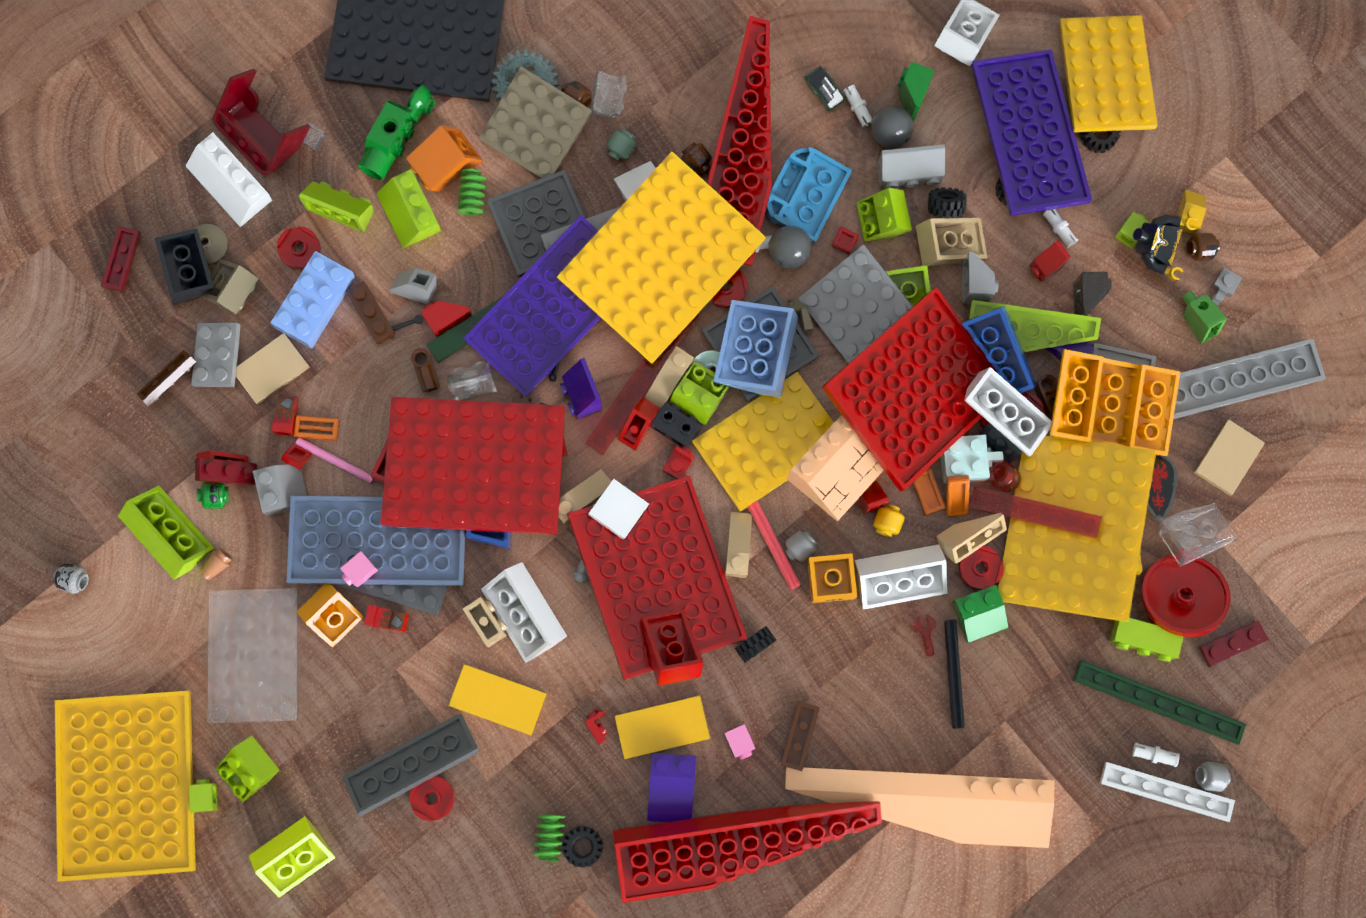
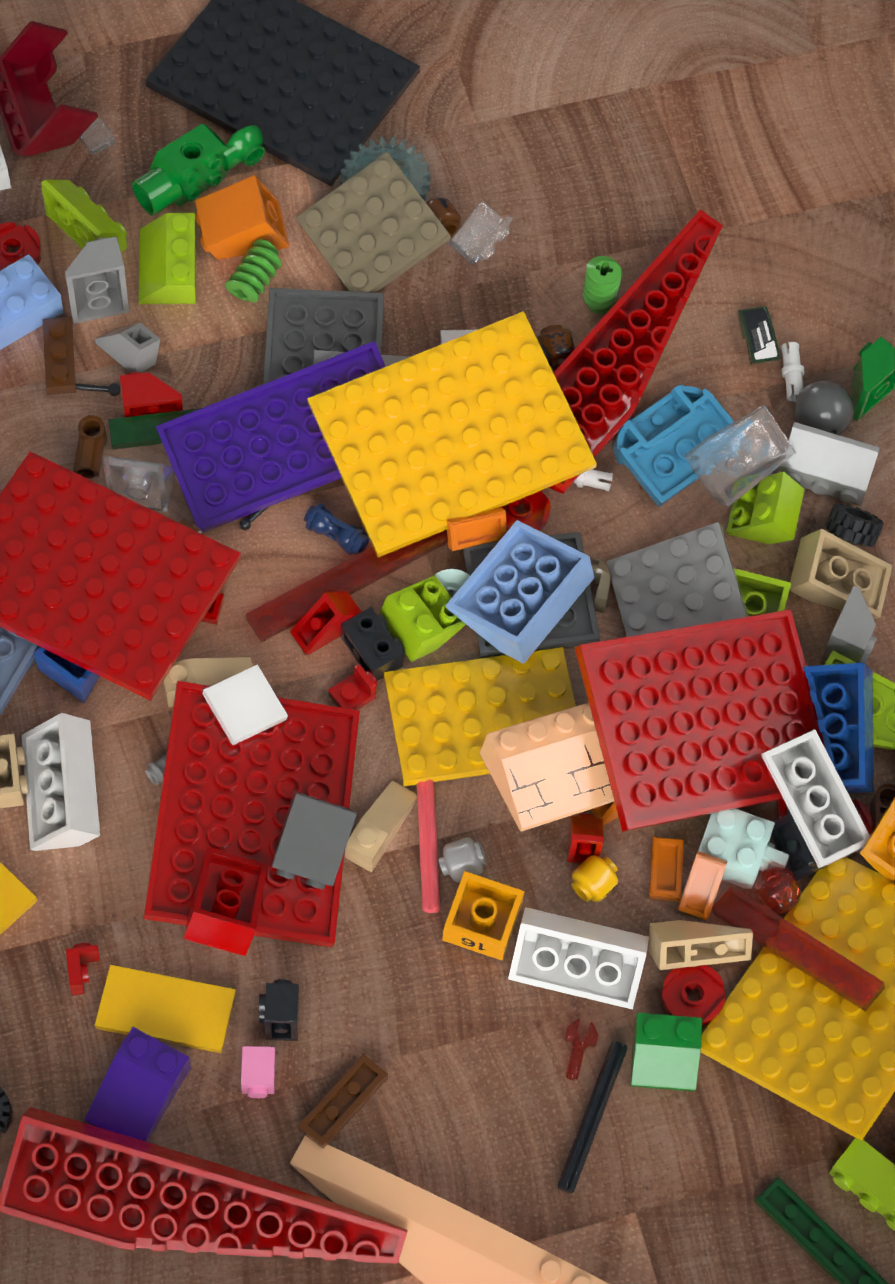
camera: 25 degrees right, 15 degrees down
dark purple slope [560,358,602,420] -> none
sand green head [606,128,637,161] -> none
tan slope [644,346,694,408] -> none
black tyre [735,626,777,663] -> none
dark grey piece [768,225,812,269] -> none
red tile [831,226,859,255] -> none
none -> light grey slope [65,237,130,324]
none -> black brick [259,979,299,1041]
none -> dark grey slope [271,791,357,890]
none -> dark blue piece [304,503,370,556]
none -> orange tile [446,508,507,551]
none -> bright green piece [582,256,622,315]
none -> clear slope [684,405,796,507]

